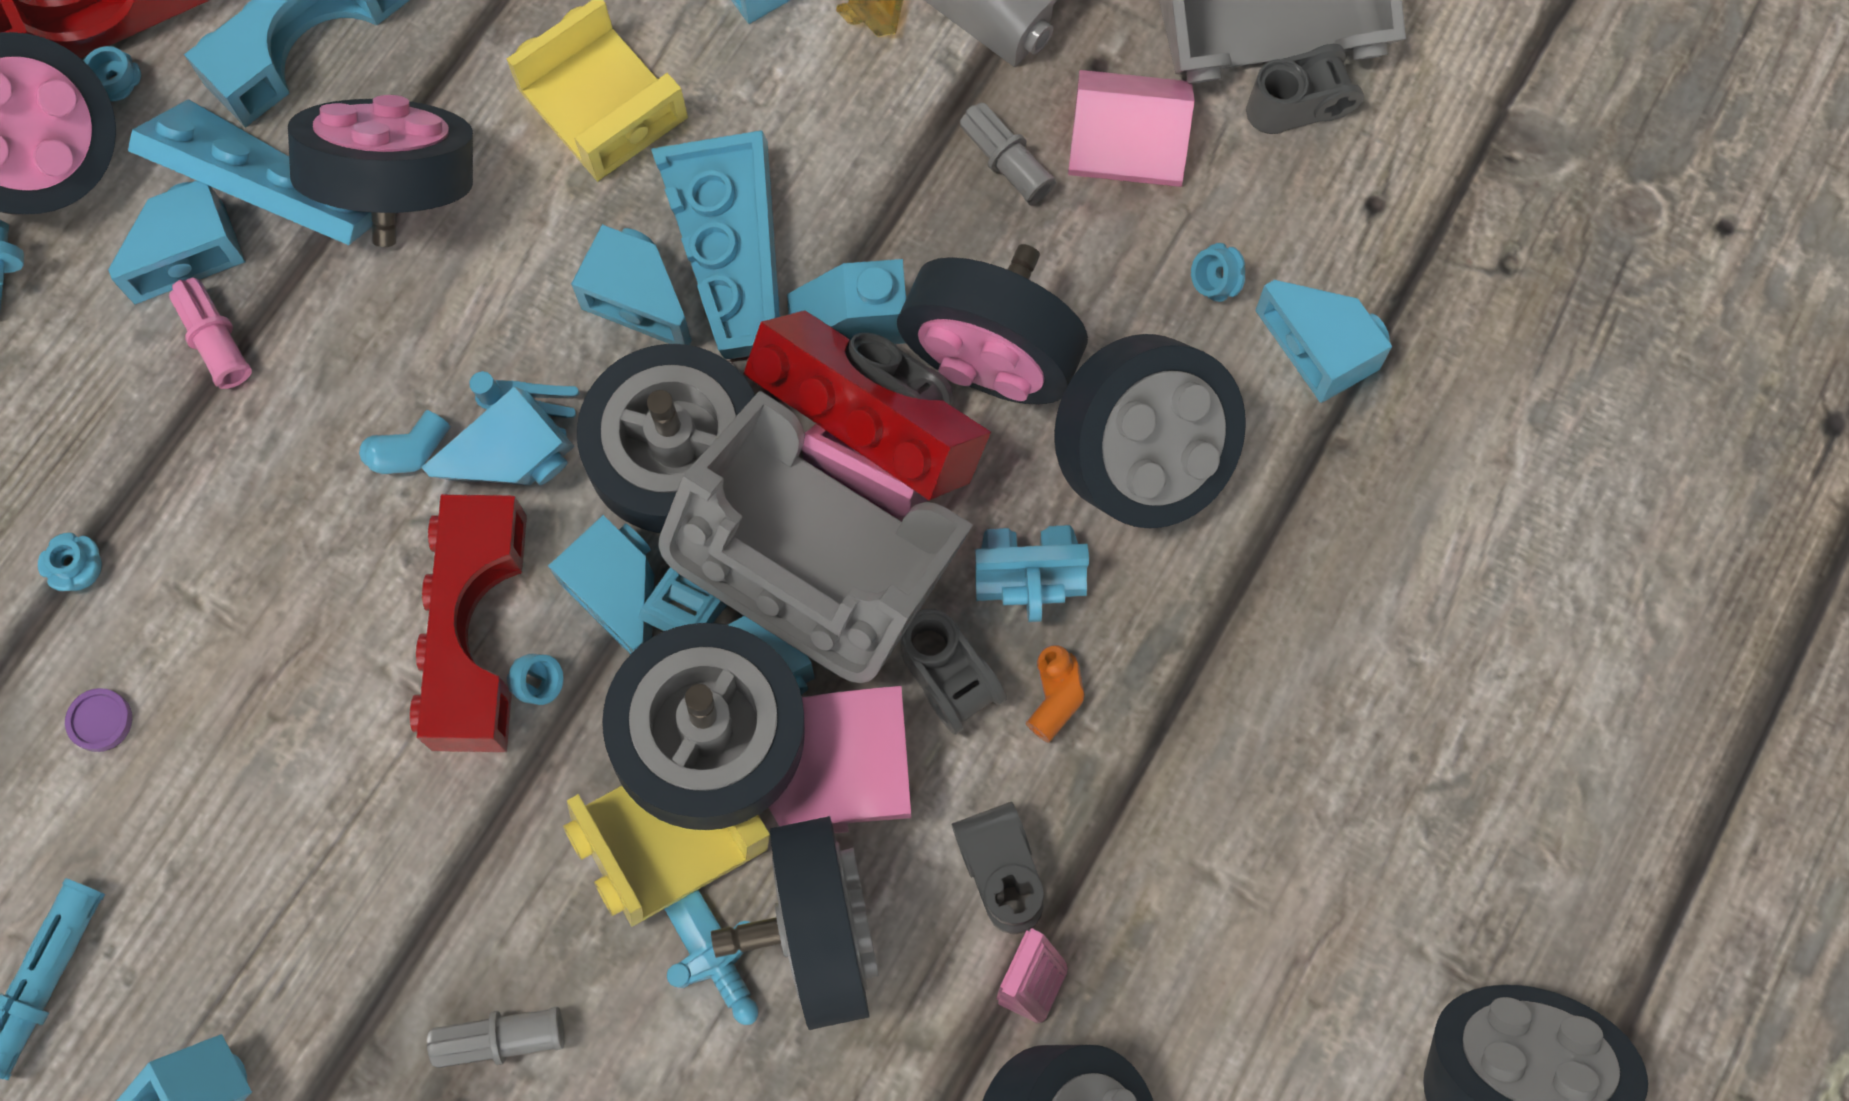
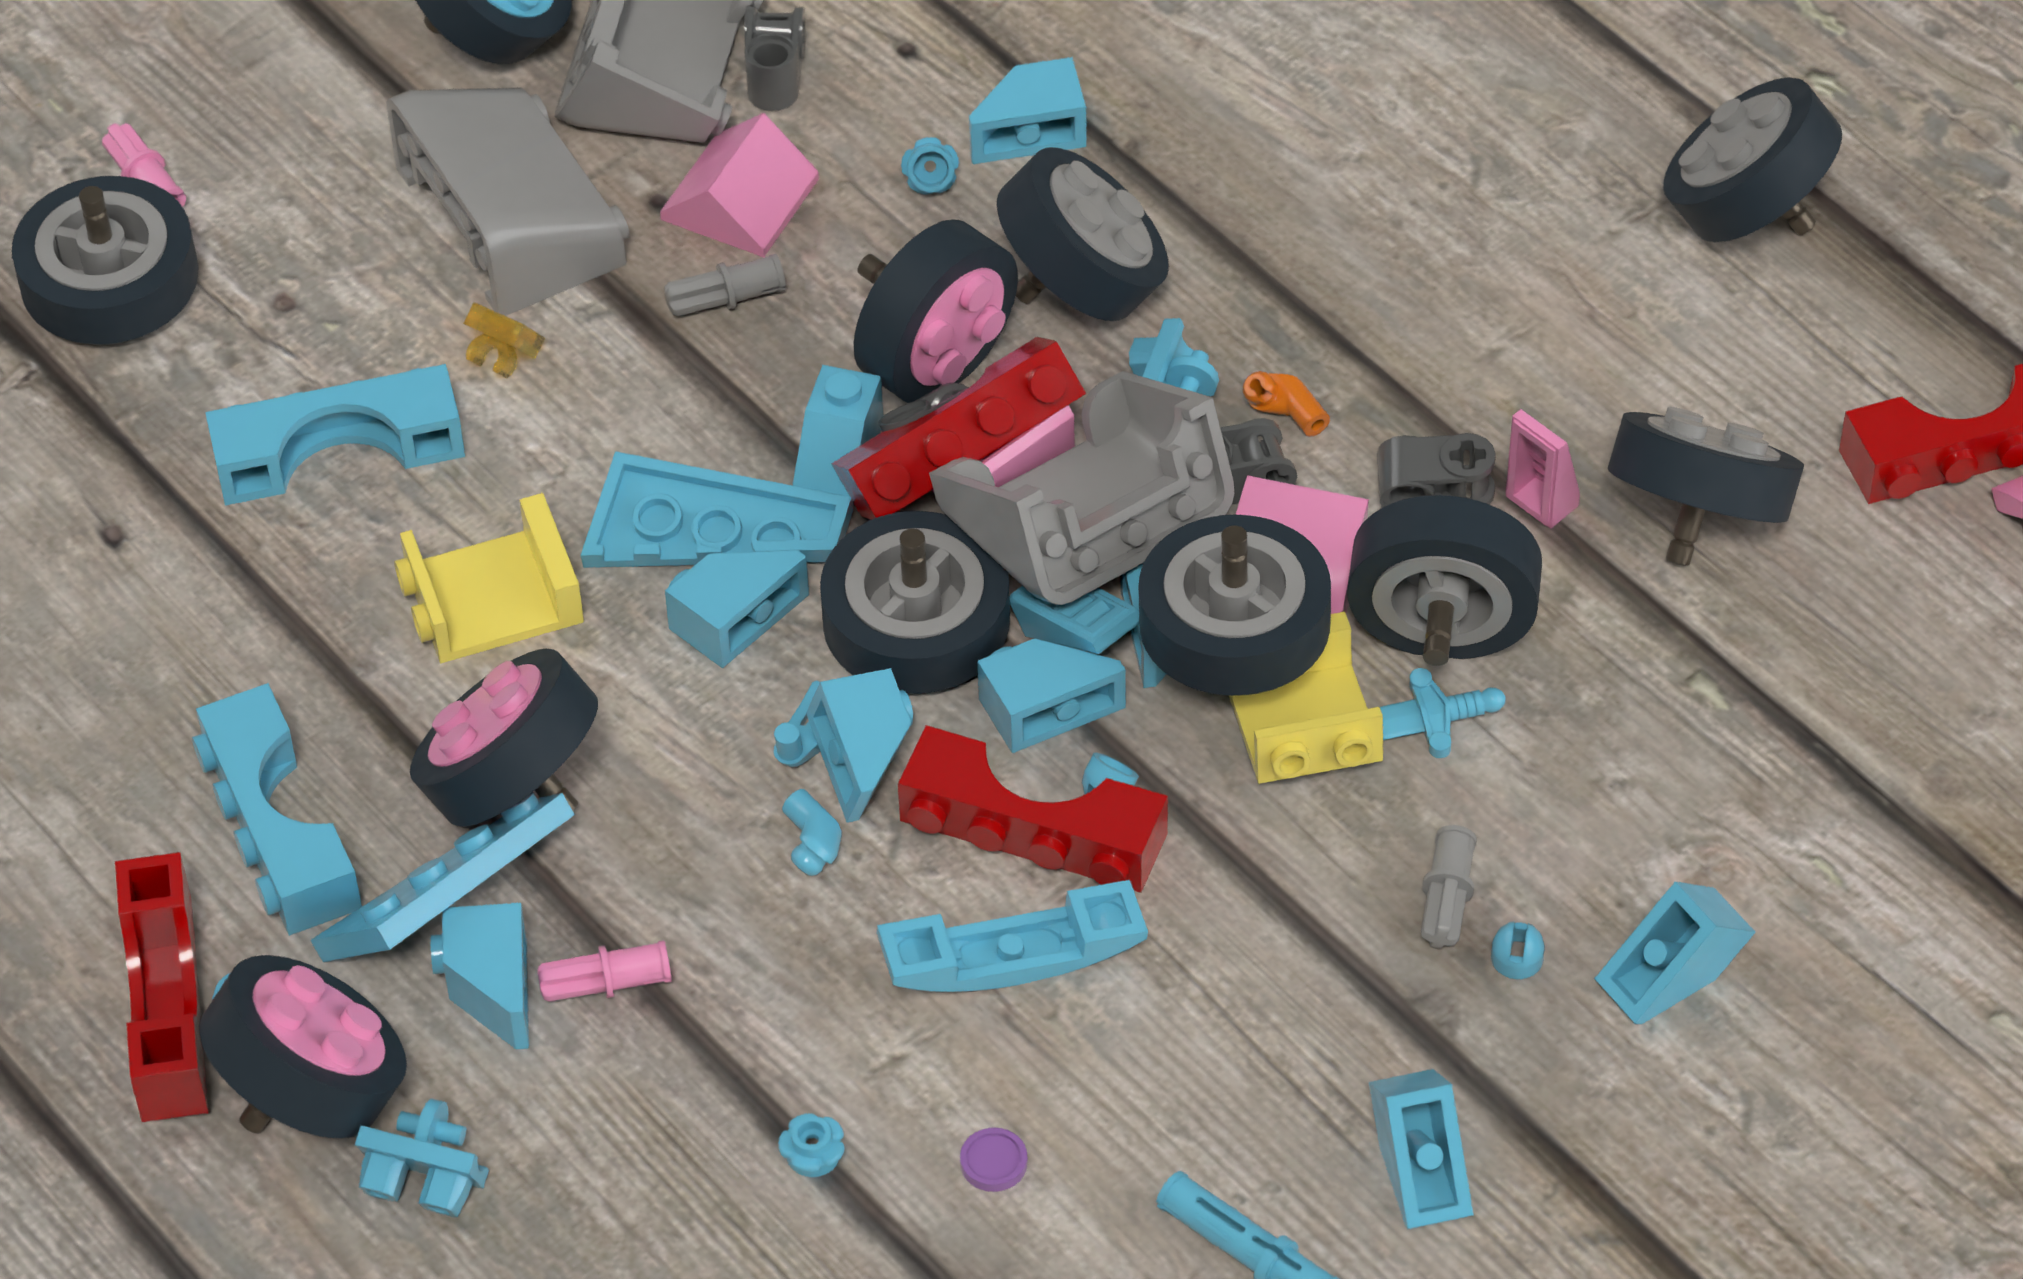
camera: 70 degrees left, 20 degrees down
none -> medium azure slope [876,880,1148,992]

